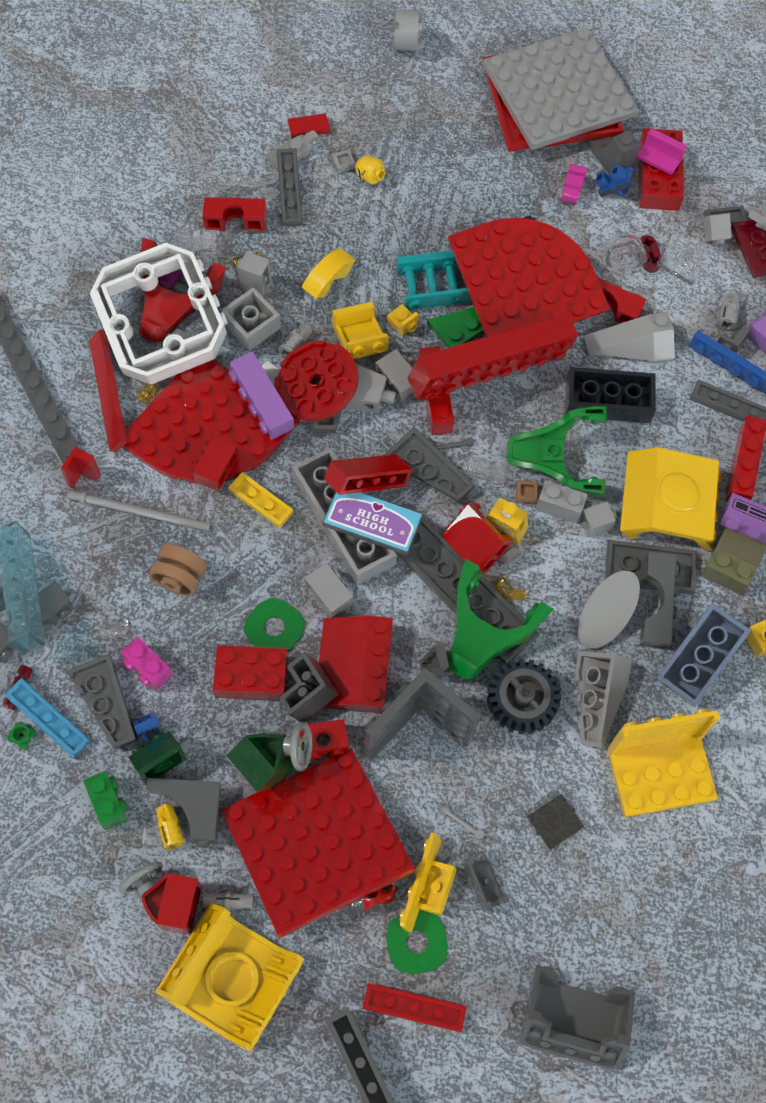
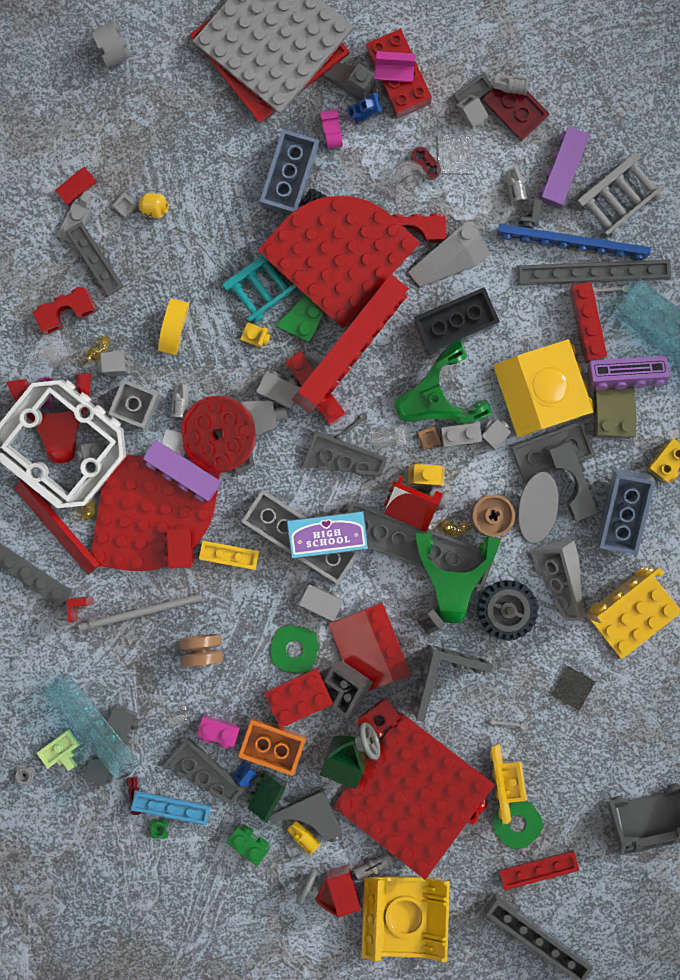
camera: 25 degrees left, 20 degrees up
red brick [324,454,413,495] -> none
yellow panel [332,302,389,359] -> none
dark grey hinge [464,855,506,912] -> none
none -> orange brick [238,717,307,776]
none -> sand blue brick [259,129,319,215]
none -> medium nougat wheel [470,494,515,537]

